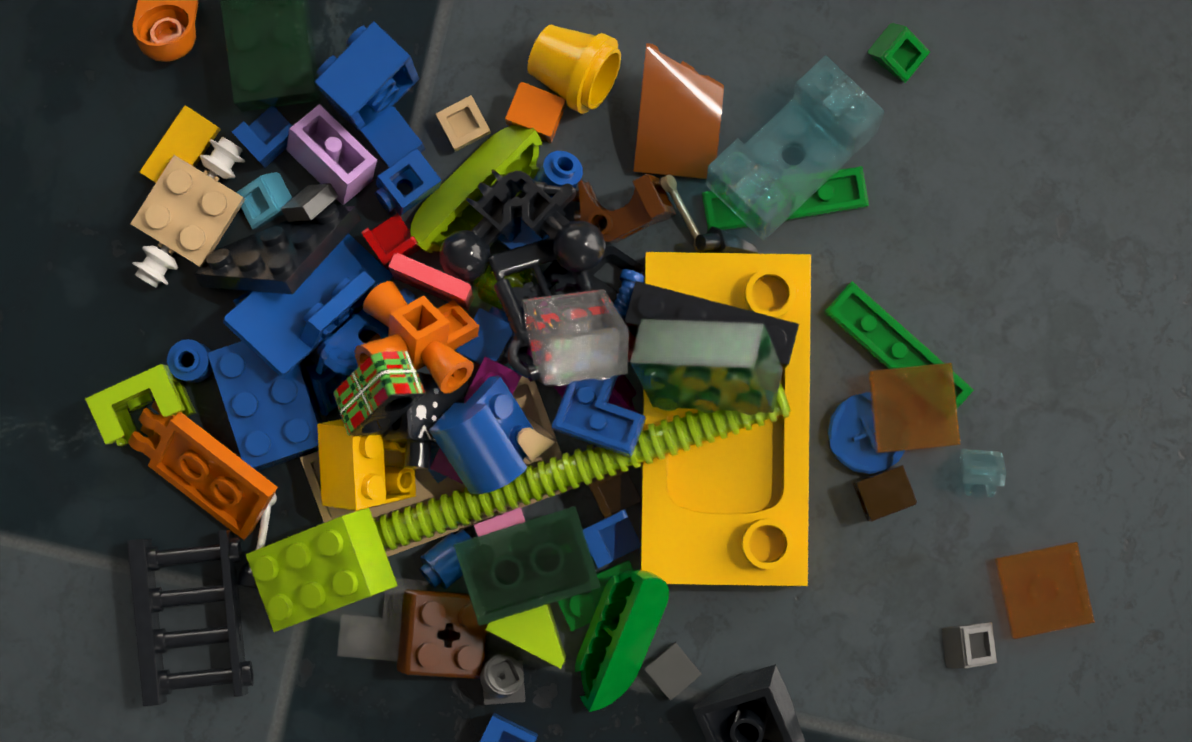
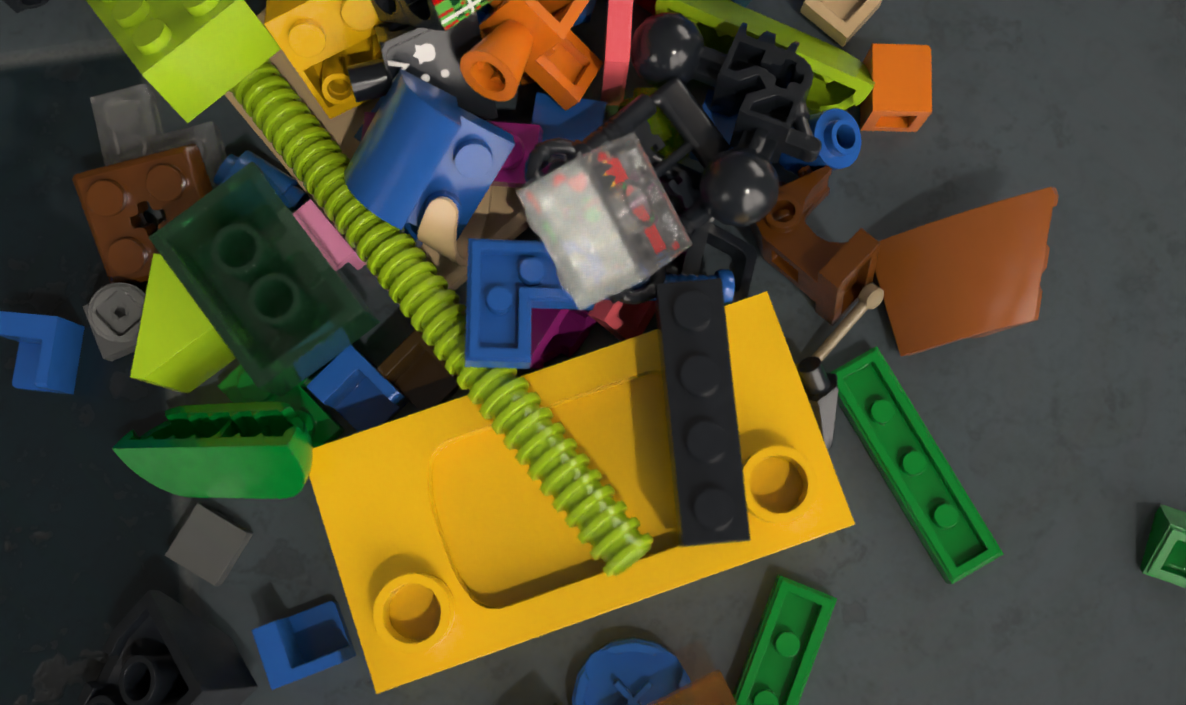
camera: 75 degrees right, 5 degrees down
yellow piece [527,24,621,114] -> none
clear green brick [630,319,783,415] -> none
clear light blue plate [706,55,885,241] -> none
none -> blue panel [252,600,356,690]

